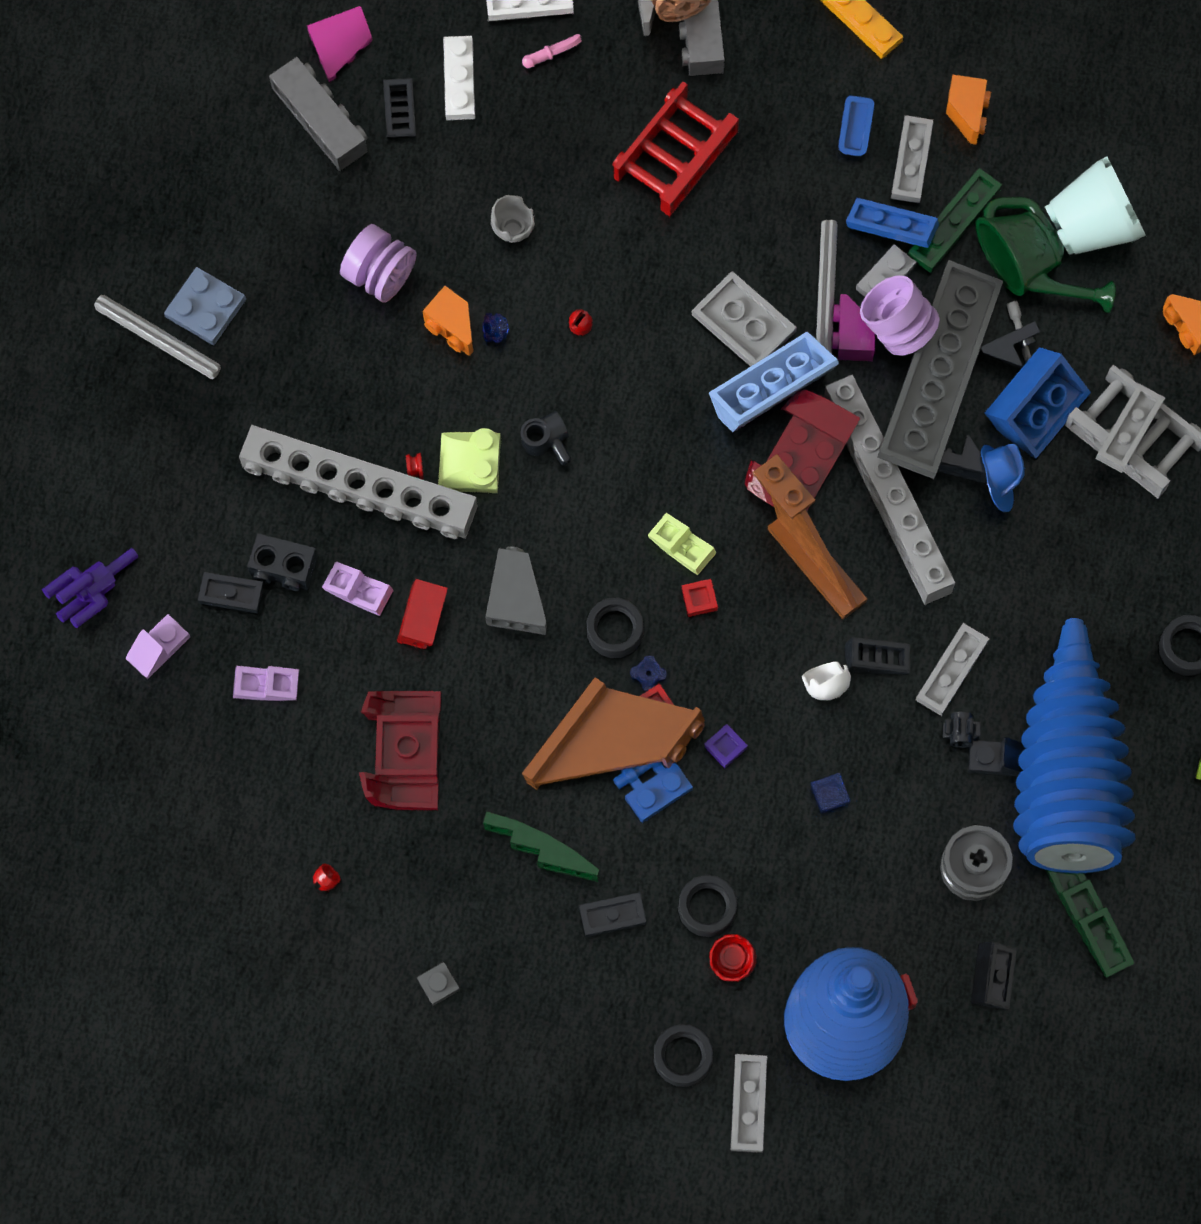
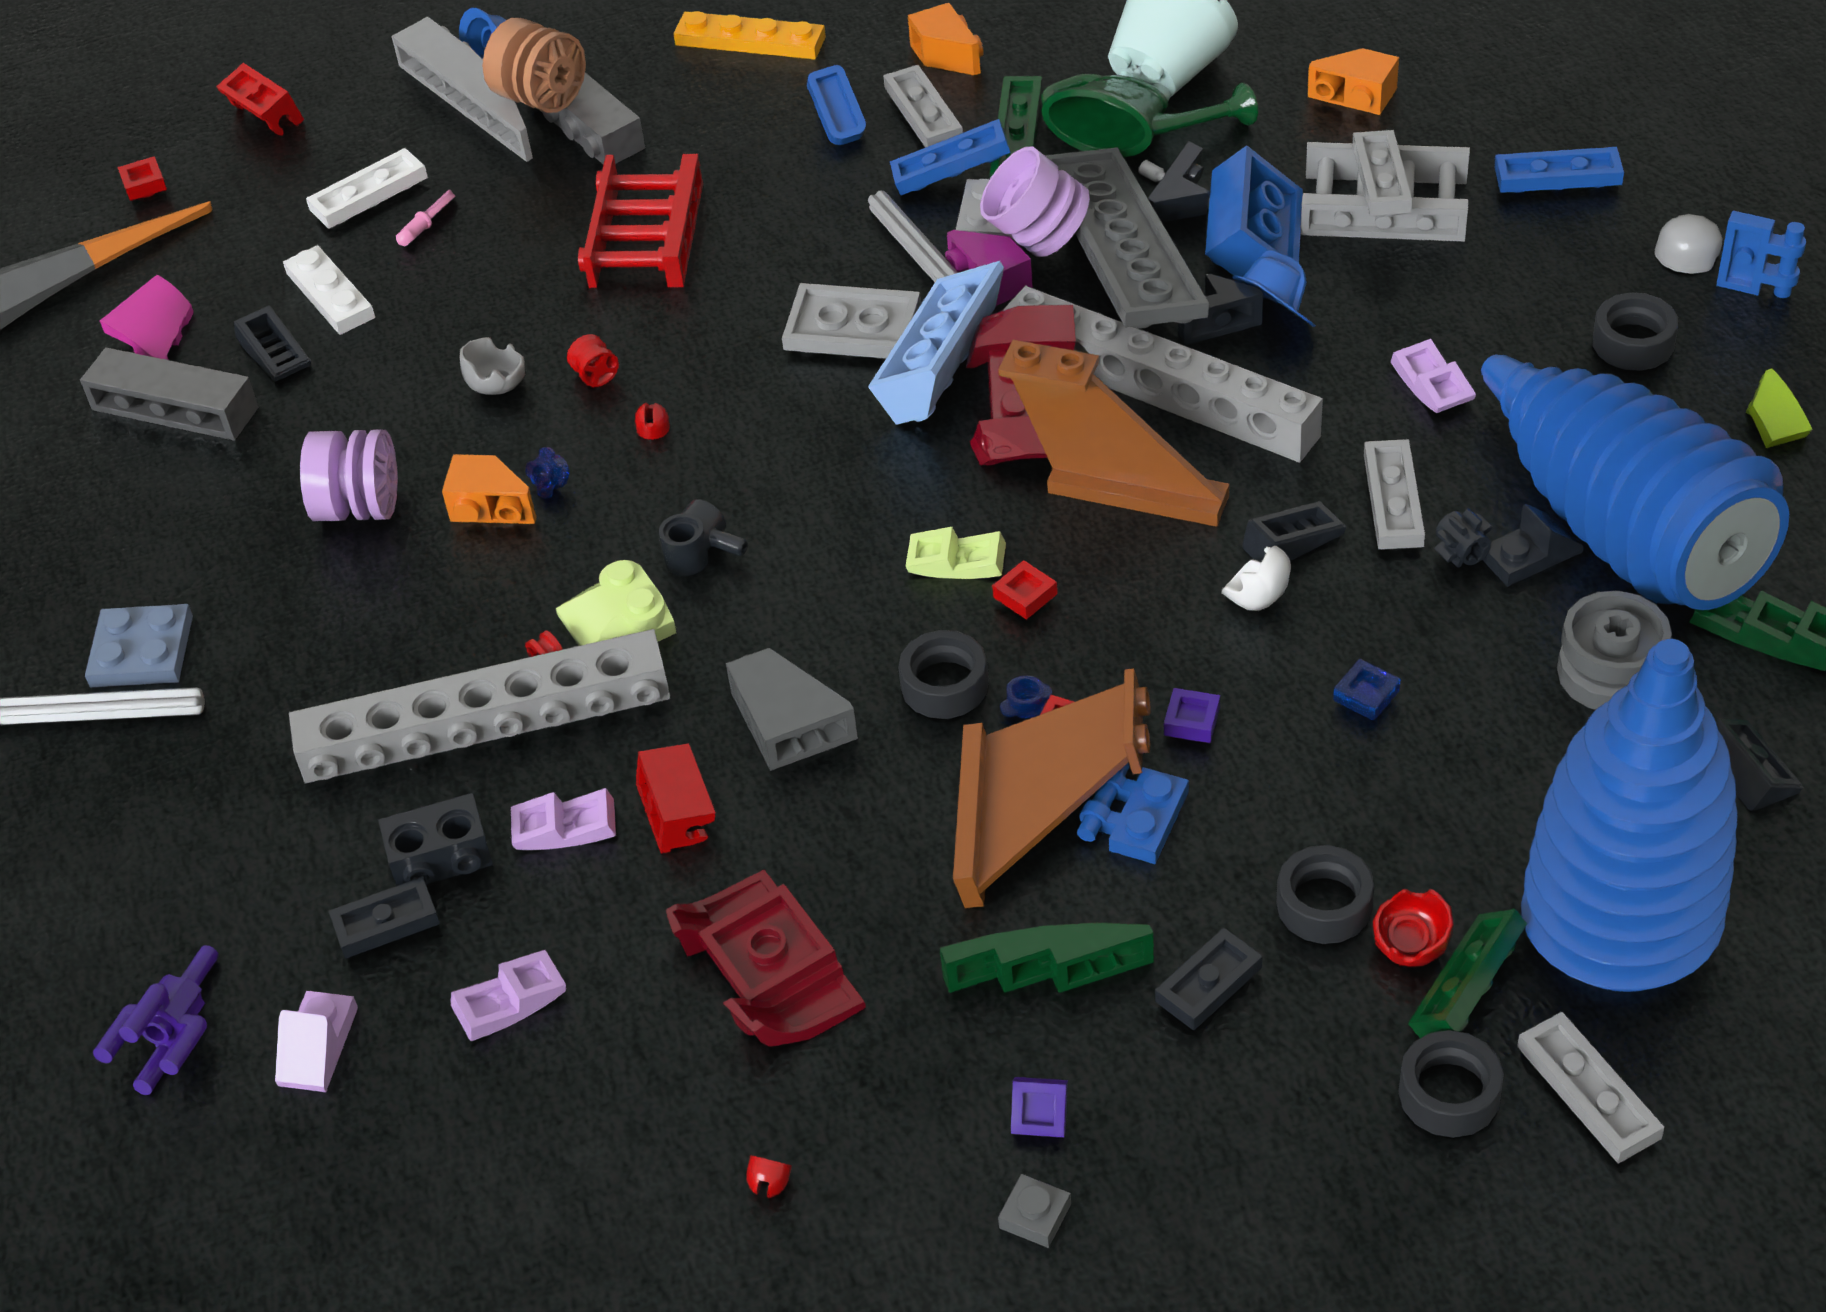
camera: 30 degrees left, 25 degrees down
none -> red wheel [567,334,619,387]
none -> dark purple plate [1011,1077,1068,1137]
none -> lavender slope [1391,339,1476,413]
none -> dark green plate [1408,909,1527,1038]

